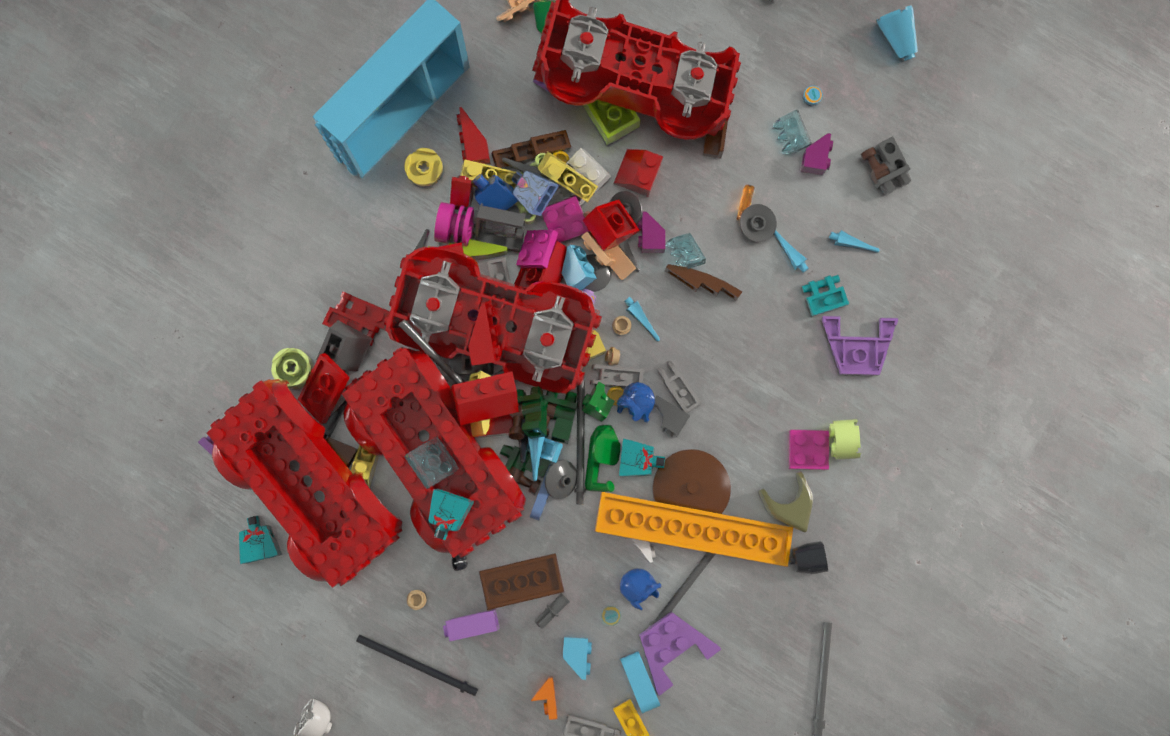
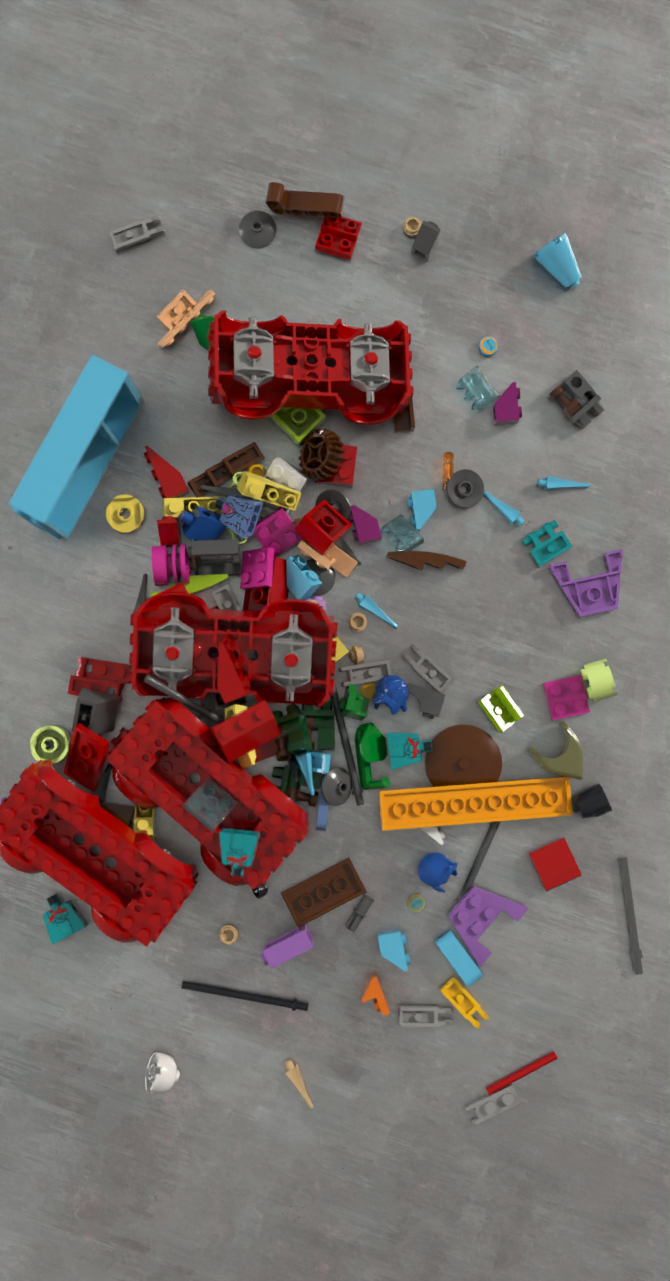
camera: 15 degrees left, 5 degrees up
none -> reddish brown gear [298,428,345,481]
none -> medium azure slope [407,489,437,532]
none -> lime bracket [478,685,524,733]
none -> red slope [529,838,582,892]

